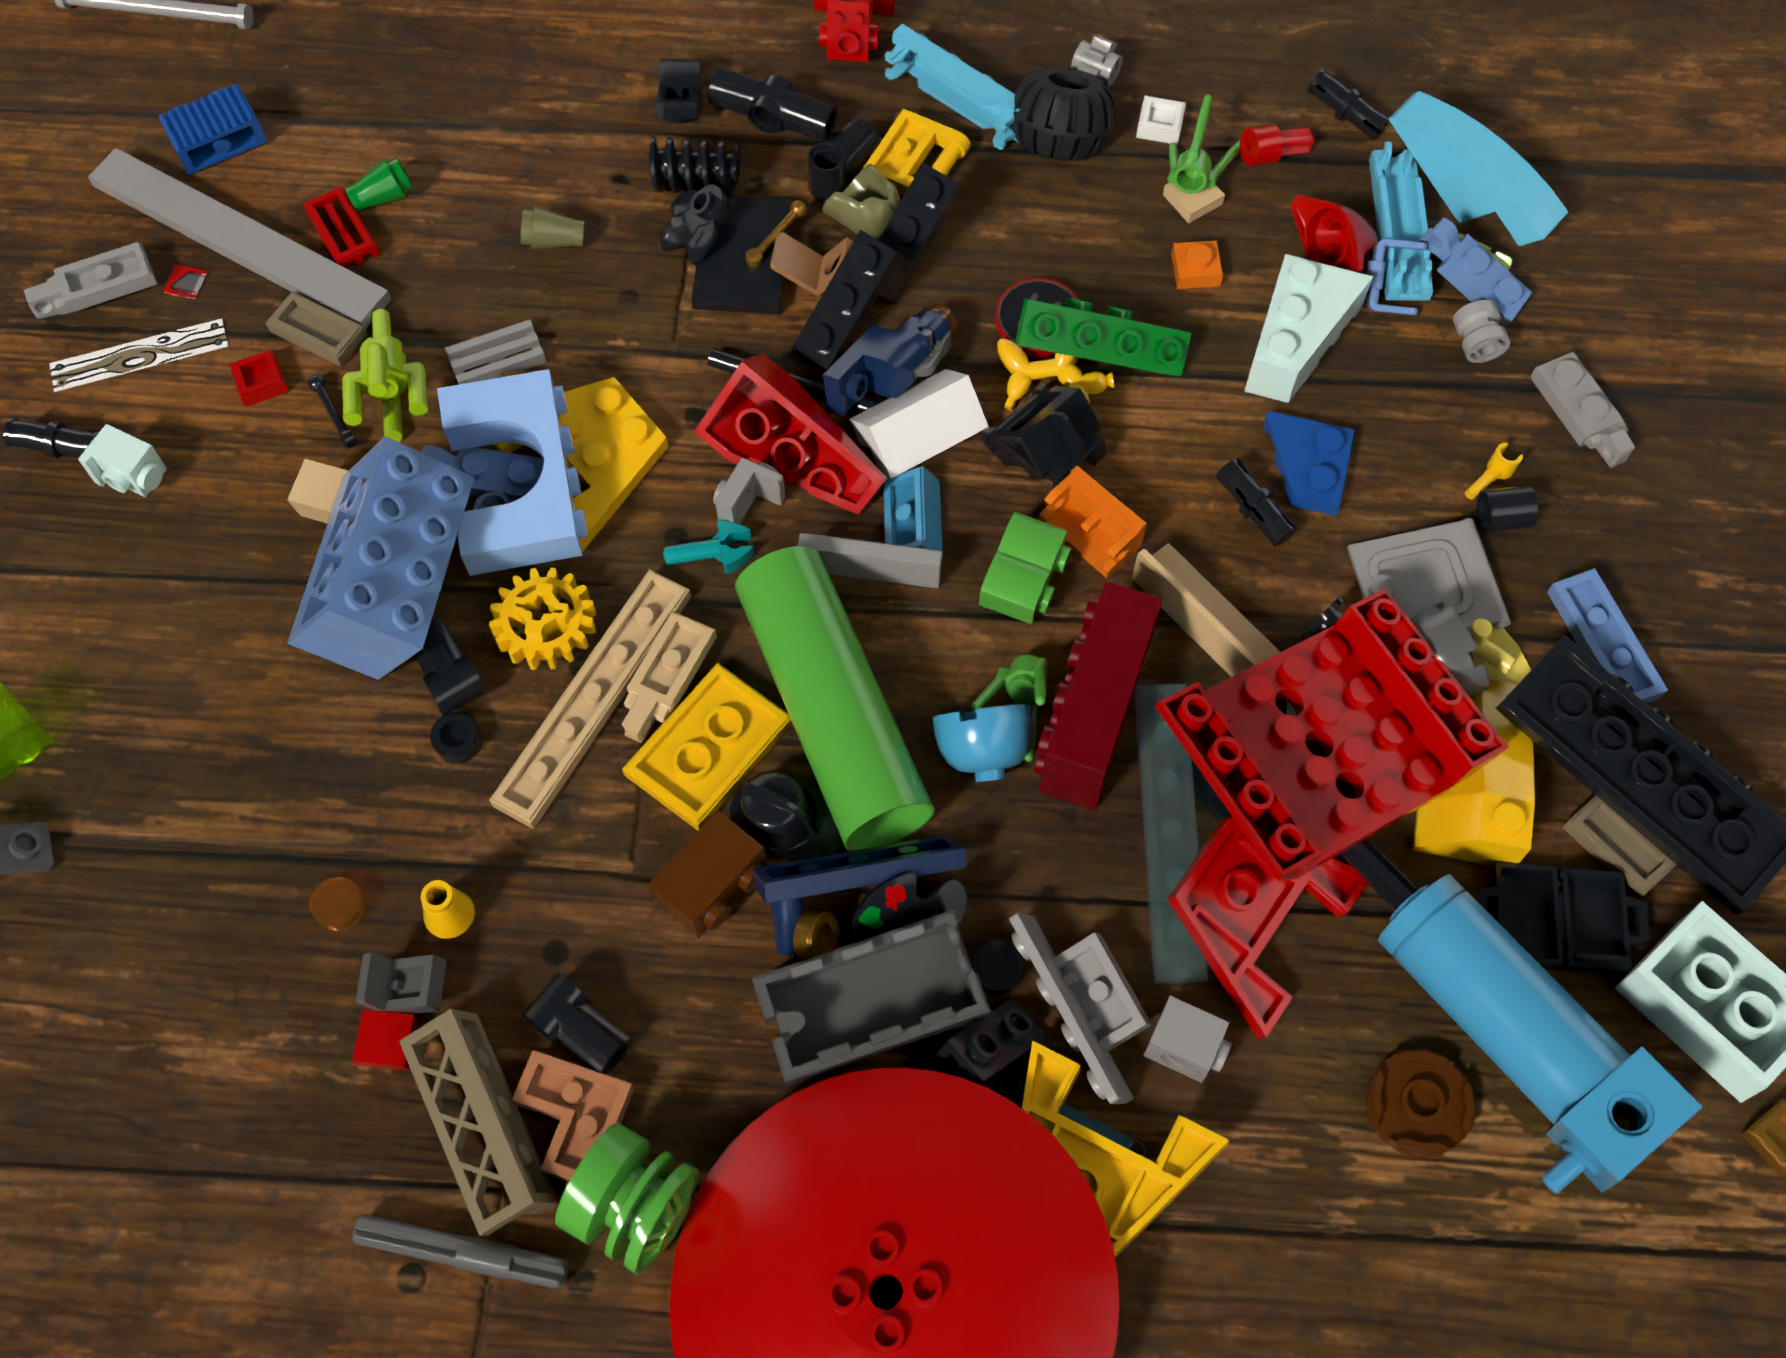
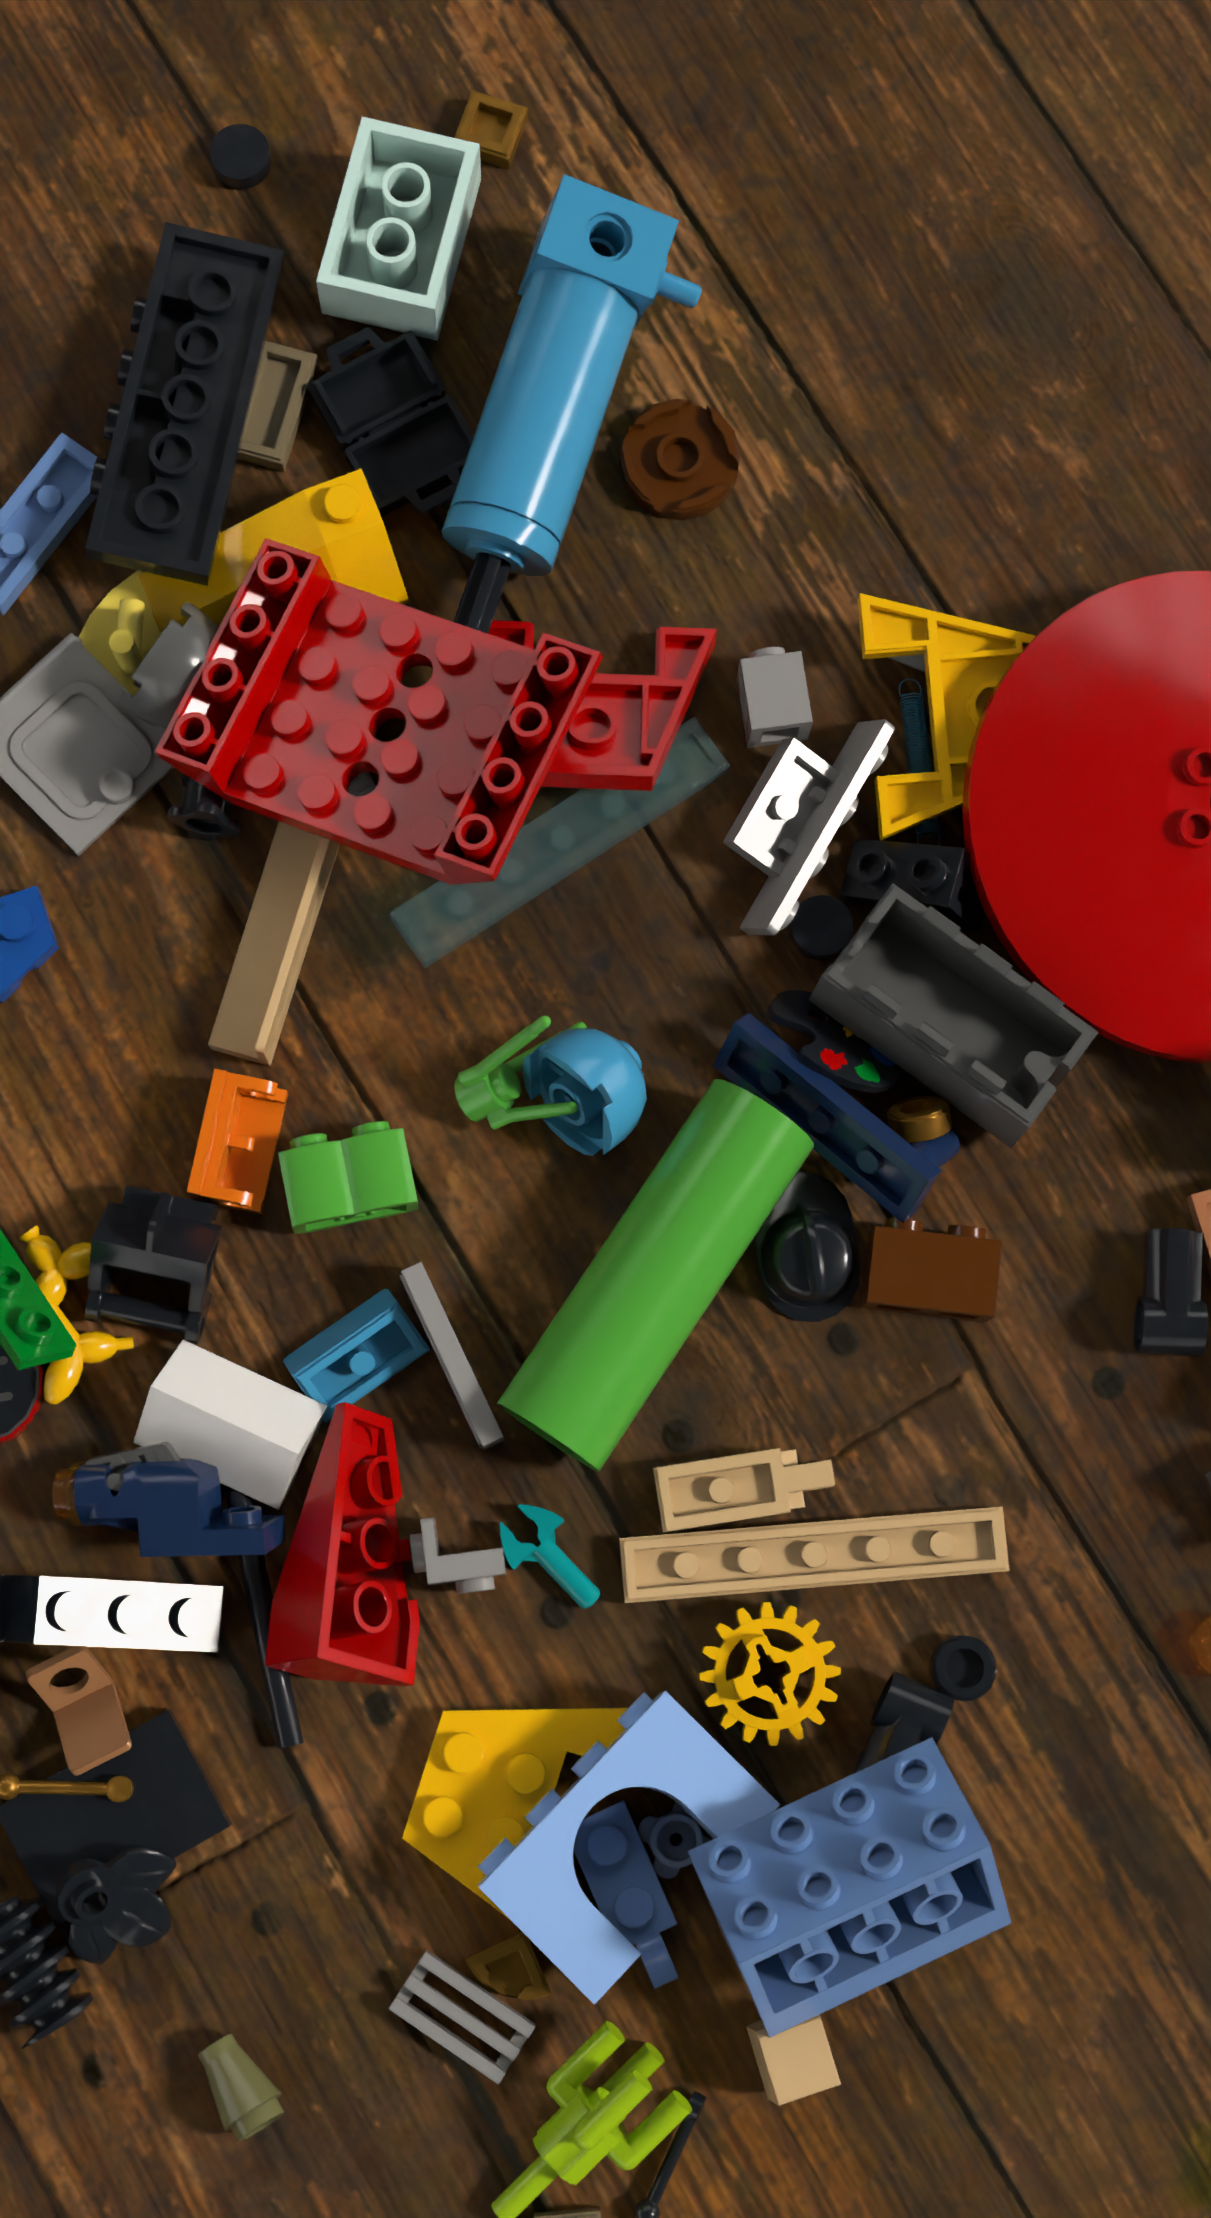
camera: 130 degrees left, 15 degrees up
yellow cone [421,880,475,939] -> none
yellow tile [622,663,793,831] -> none
dark red brick [1034,581,1163,811] -> none
black pin [1216,458,1298,548] -> none

